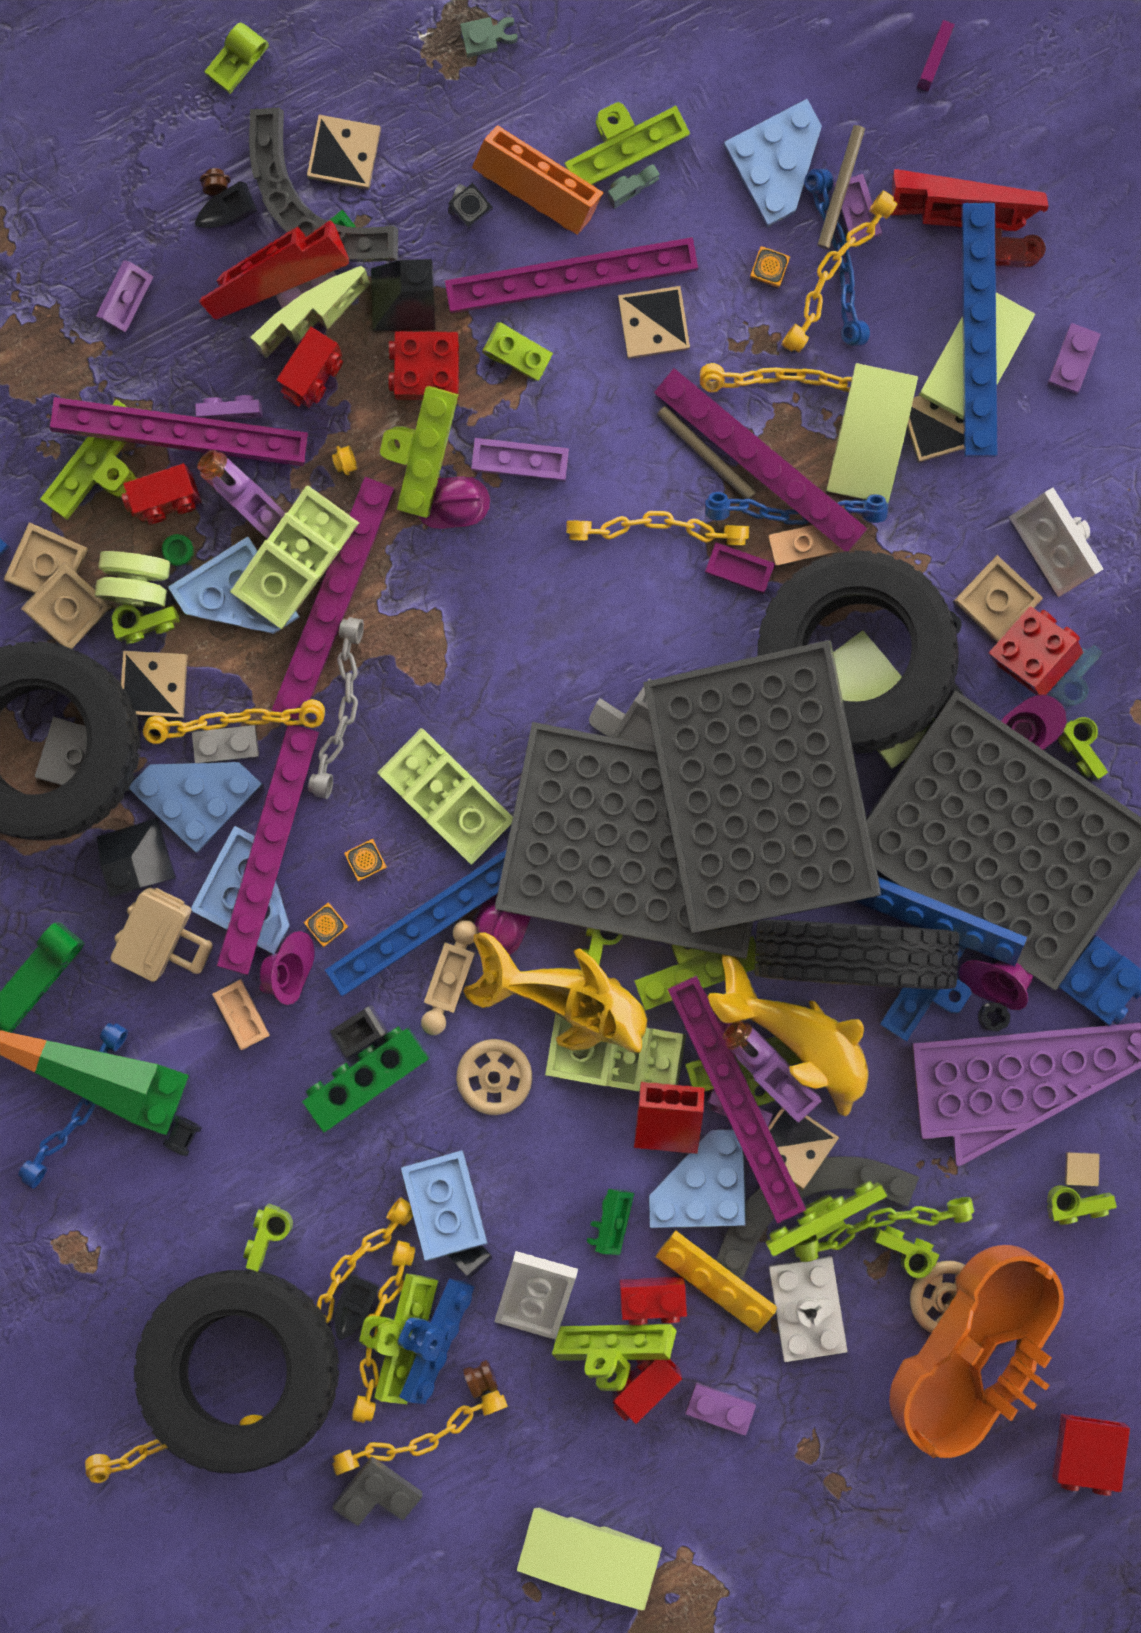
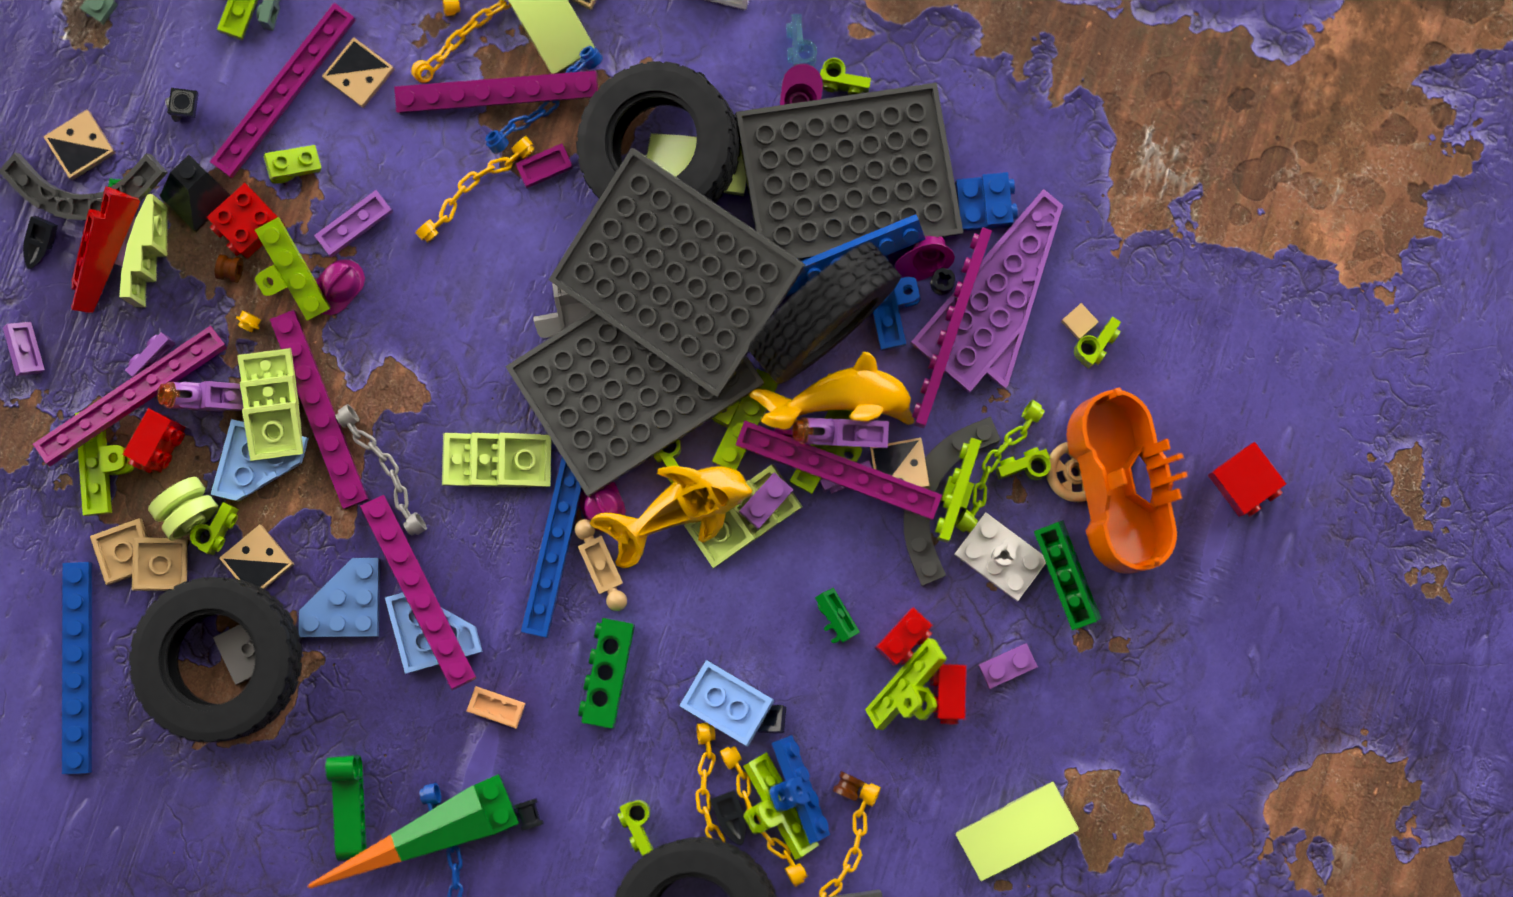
camera: 45 degrees left, 5 degrees down
black slope [97,818,176,897] -> none
tan piece [111,887,213,982] -> none
yellow piece [143,699,325,744] -> none
green tile [162,534,194,567] -> none
light grey plate [192,725,259,763] -> none
reddish brown plate [199,168,231,196] -> none
magenta piece [259,931,315,1005] -> none
red brick [277,326,343,408] -> none
tile [303,902,348,947] -> none
dark grey slope [330,1005,388,1058] -> none
tile [344,839,387,881] -> none
tan plate [456,1039,532,1115] -> none
orange brick [472,125,604,235] -> none
white plate [494,1251,578,1340] -> none
red brick [634,1082,705,1154] -> none
light blue plate [649,1129,746,1228] -> none
yellow plate [655,1230,778,1333] -> none
dark tan bar [657,406,756,499] -> none
light nougat plate [768,525,837,567] -> none
tan tile [953,555,1043,643] -> none
red brick [989,606,1084,695] -> none
none -> reddish brown wheel [215,254,243,283]
none -> medium lavender plate [739,473,794,529]
none -> magenta plate [912,227,992,429]
none -> green brick [1034,520,1101,630]

